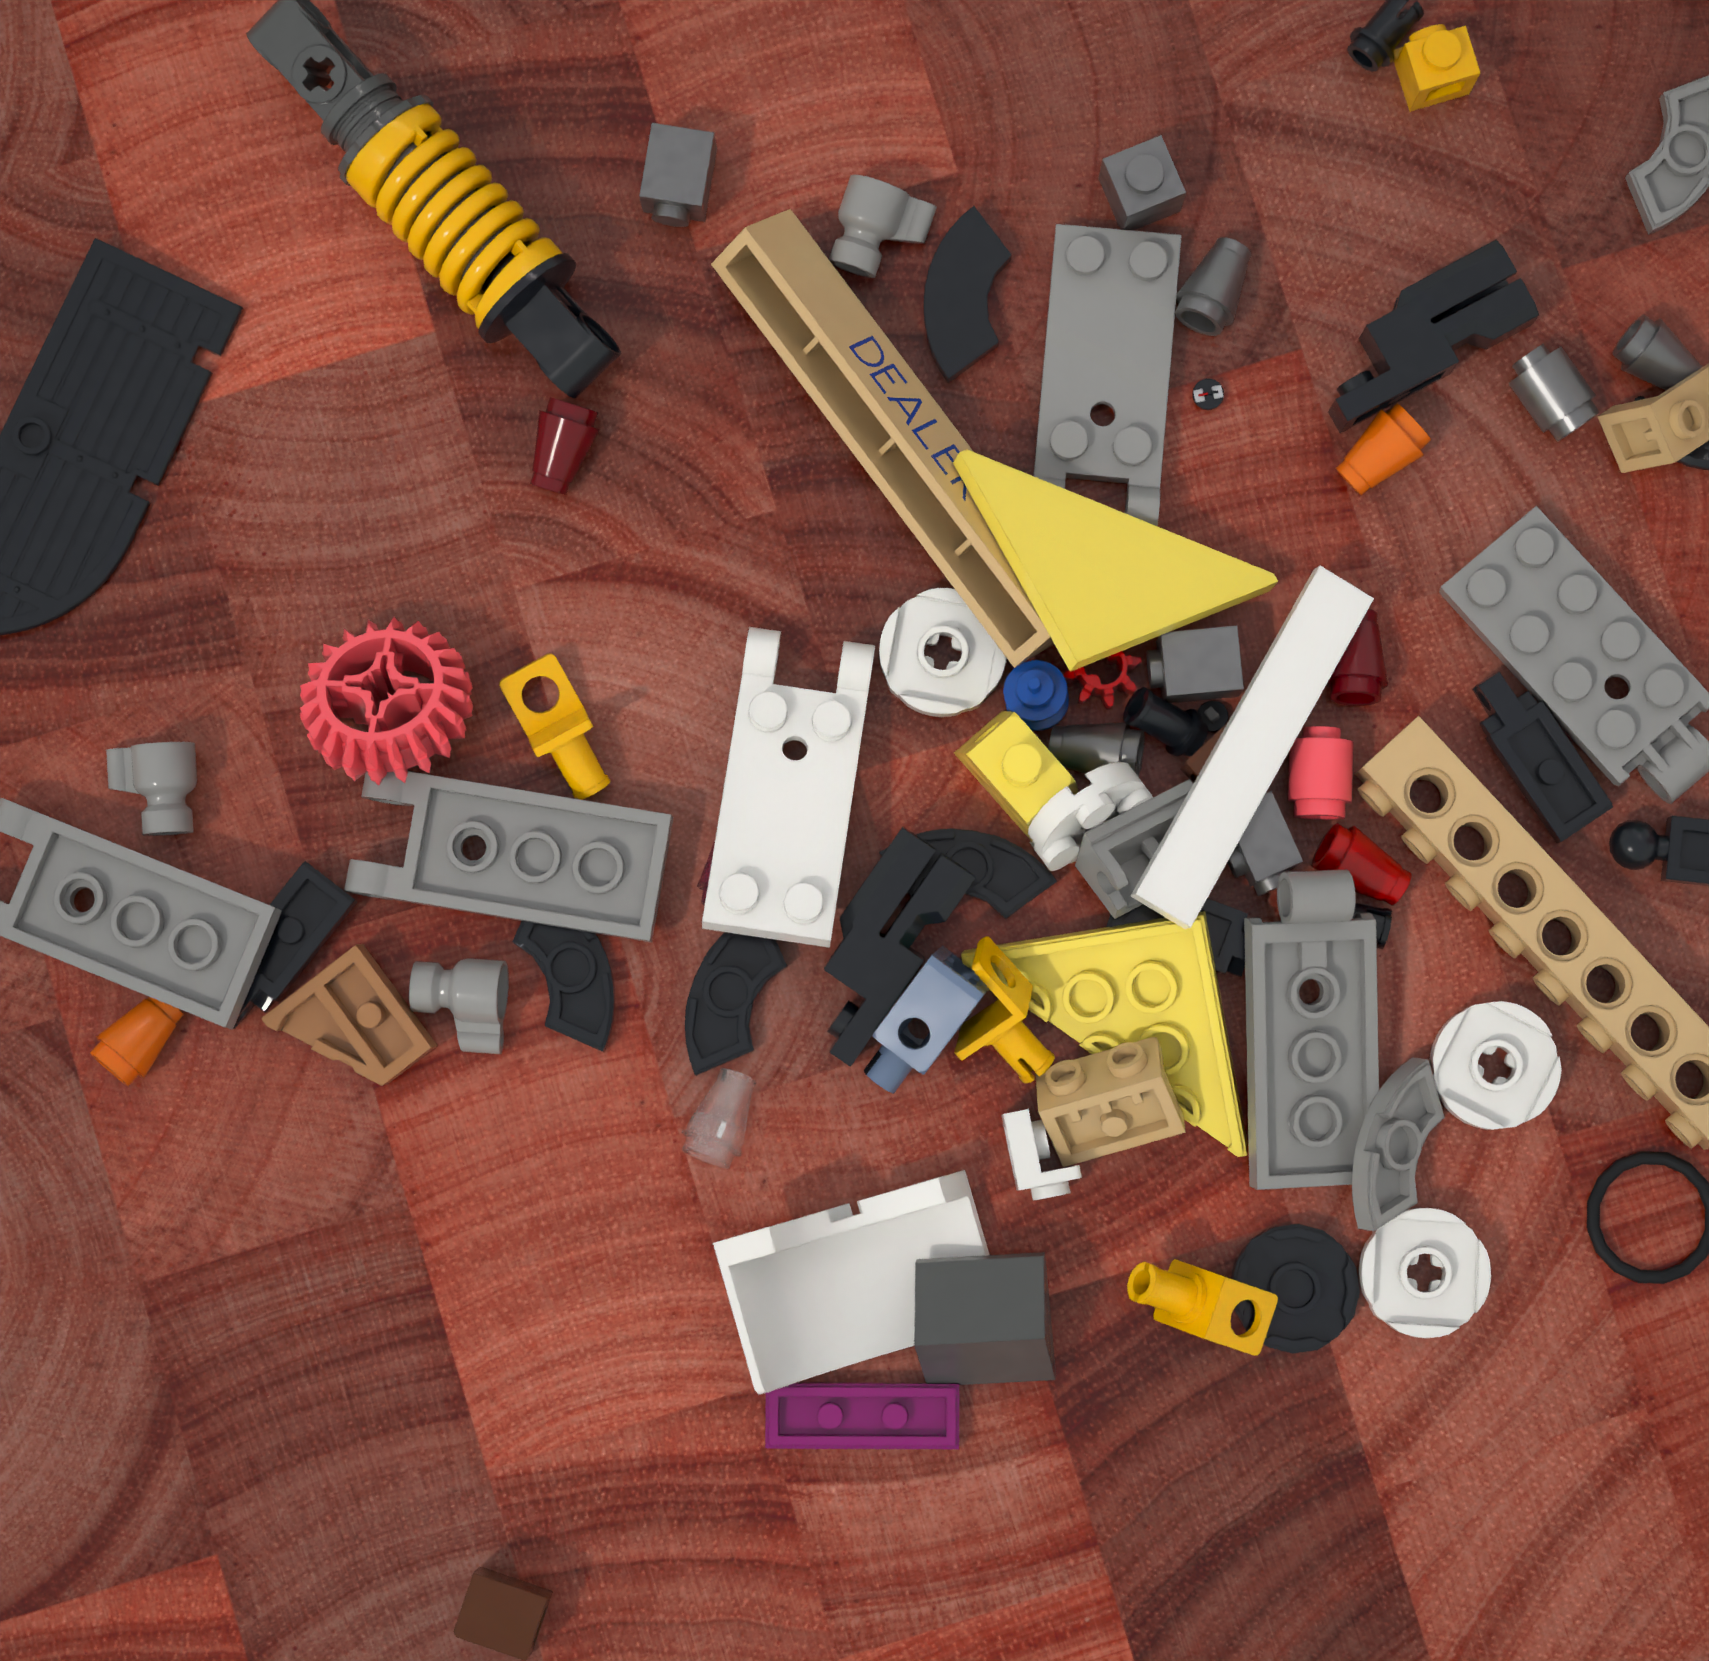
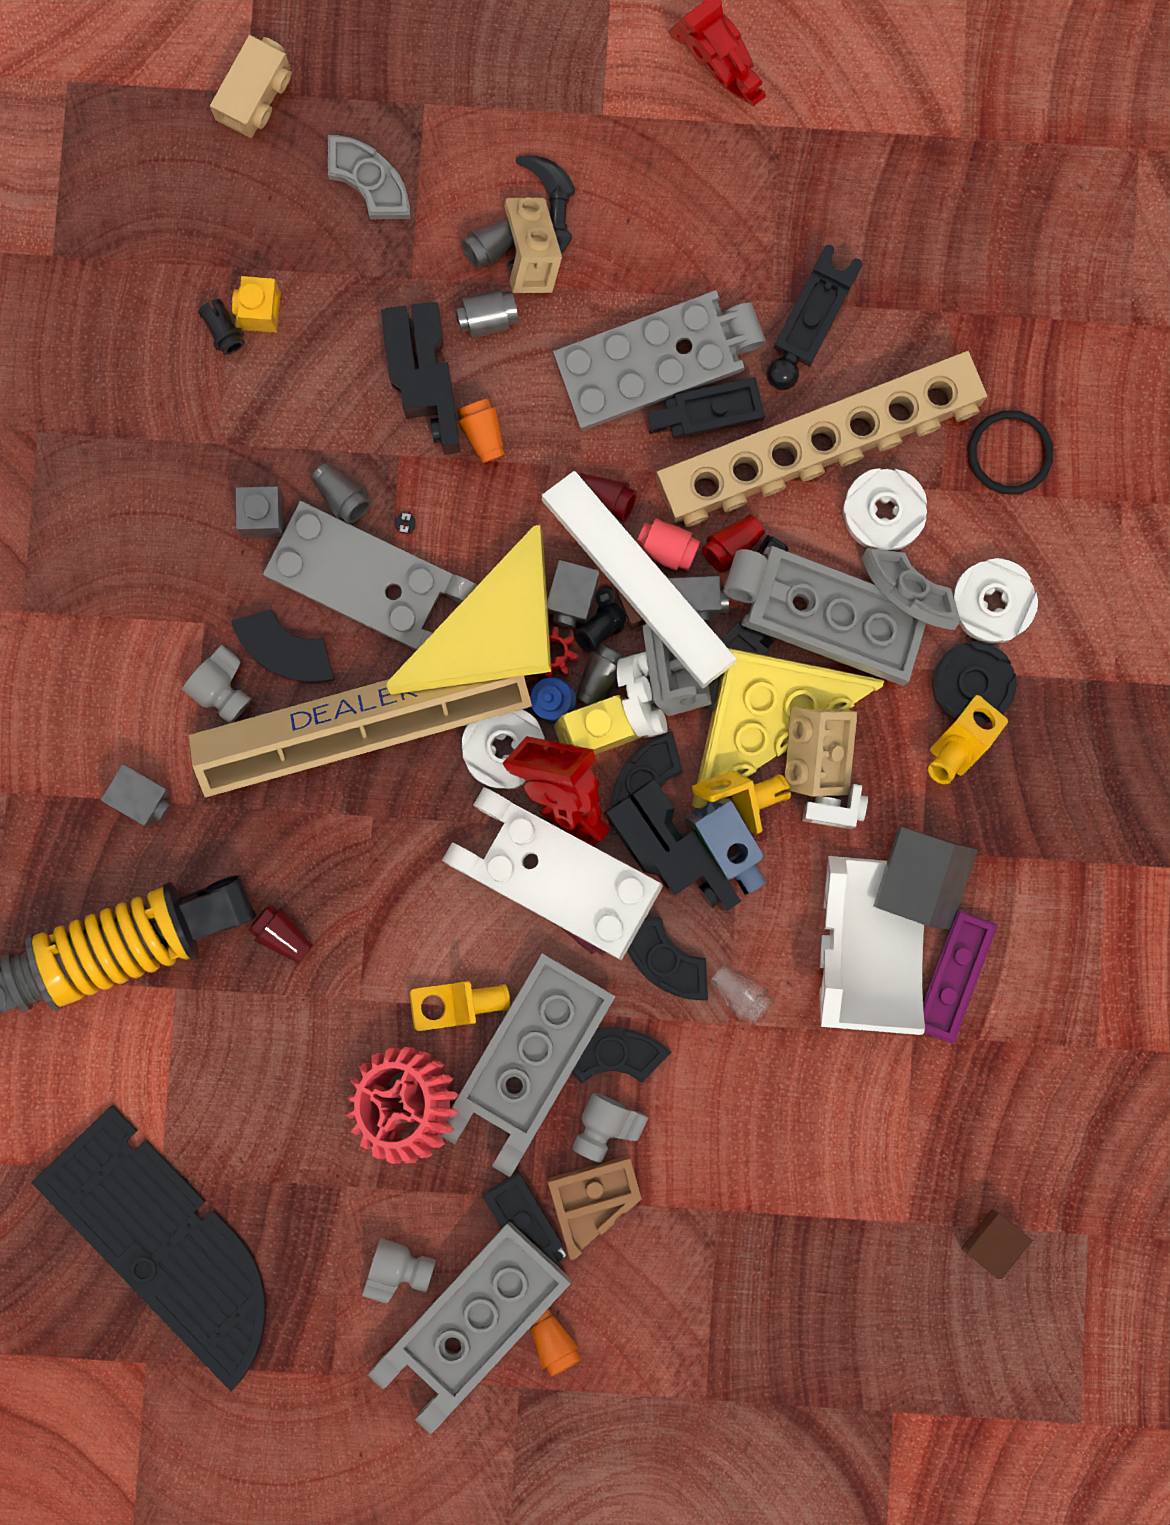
camera: 75 degrees left, 0 degrees up
none -> red piece [503,736,610,846]

